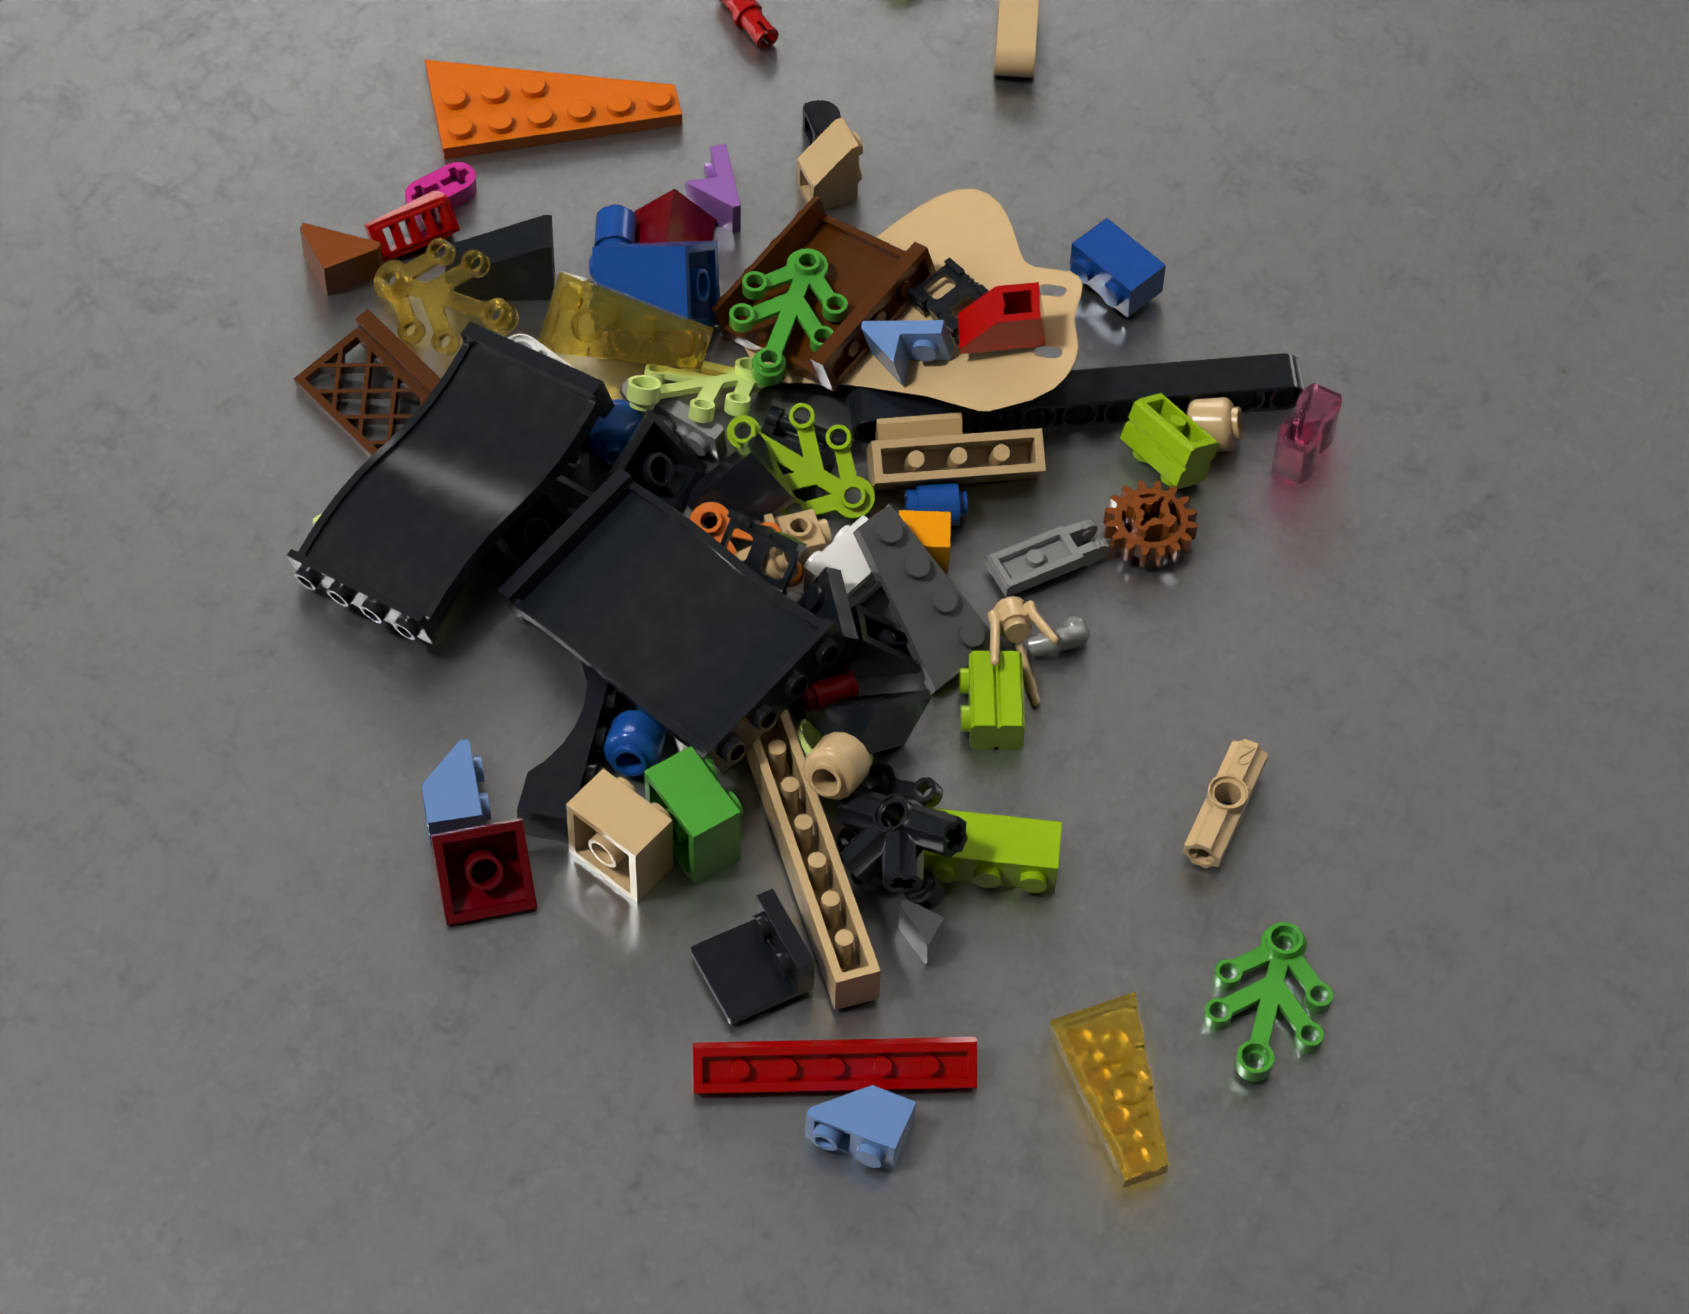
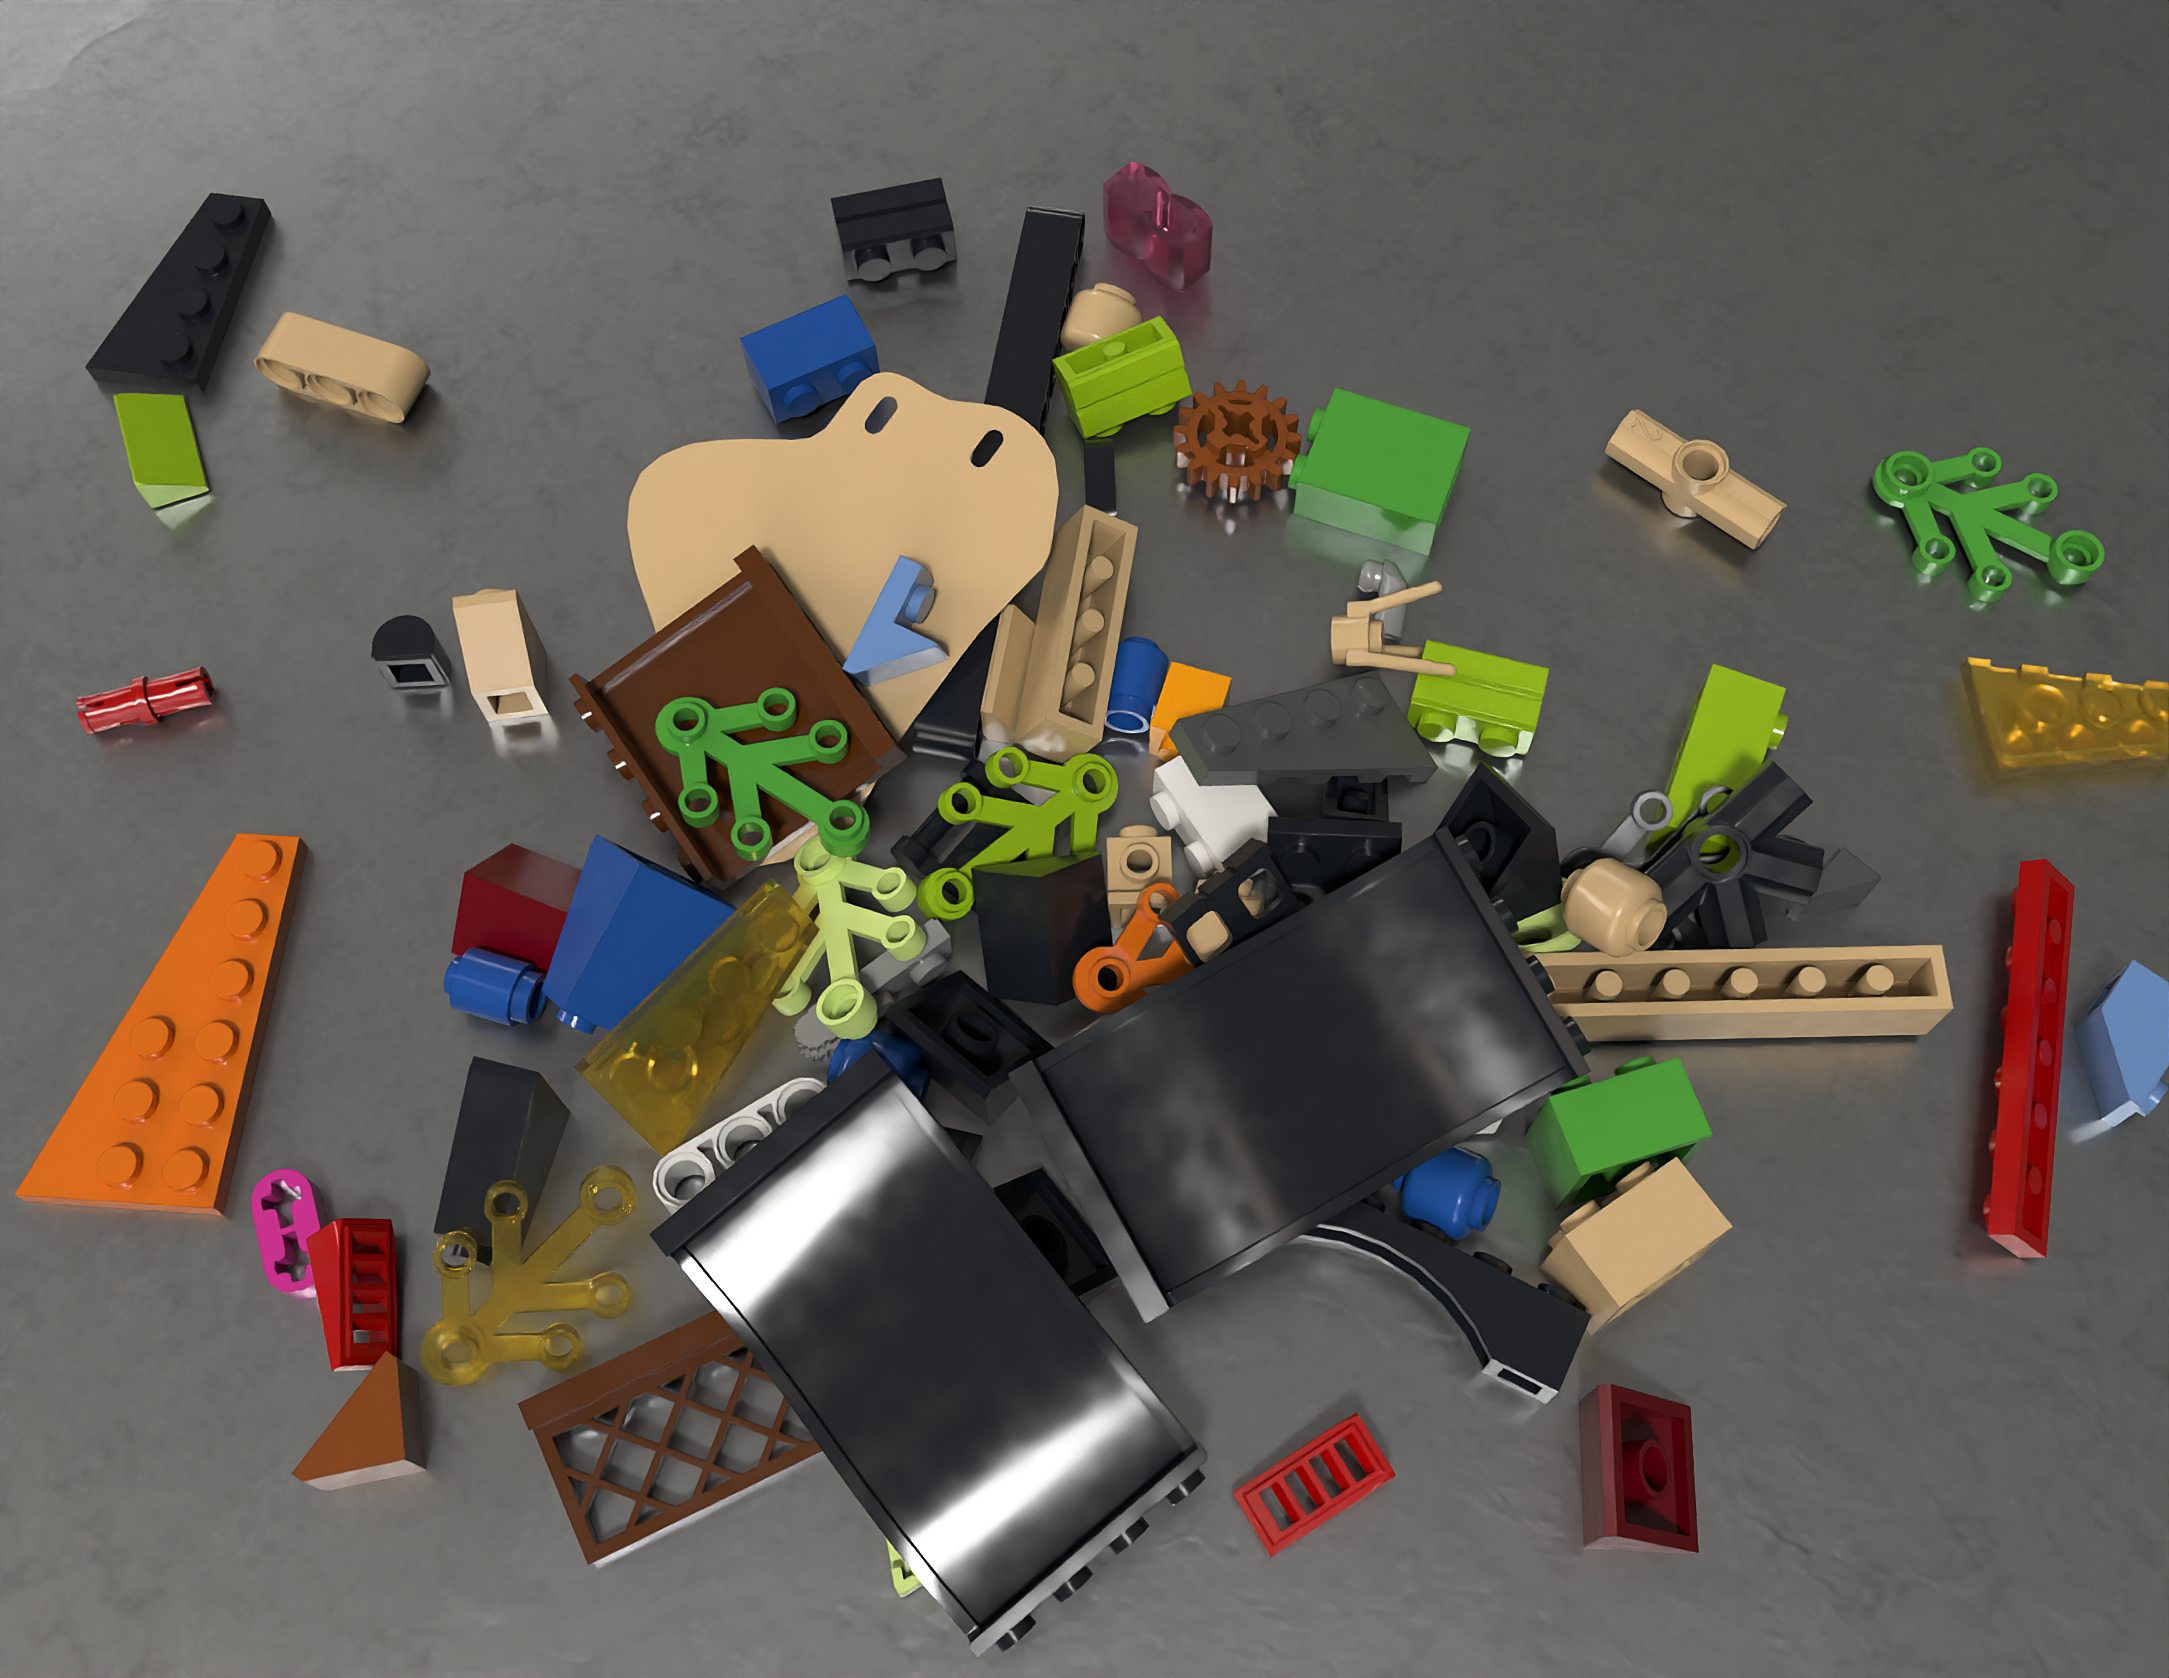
camera: 70 degrees left, 10 degrees up
medium blue slope [421,739,491,847] -> none
medium lavender slope [685,144,741,233] -> none
black bracket [691,888,815,1024] -> none
black piece [907,257,988,344] -> none
red slope [958,282,1046,354] -> none
light grey hinge [986,518,1112,597] -> none
none -> black brick [831,177,957,281]
none -> black beam [1084,439,1117,518]
none -> red slope [1232,1413,1395,1558]
none -> bright green brick [1288,387,1472,556]

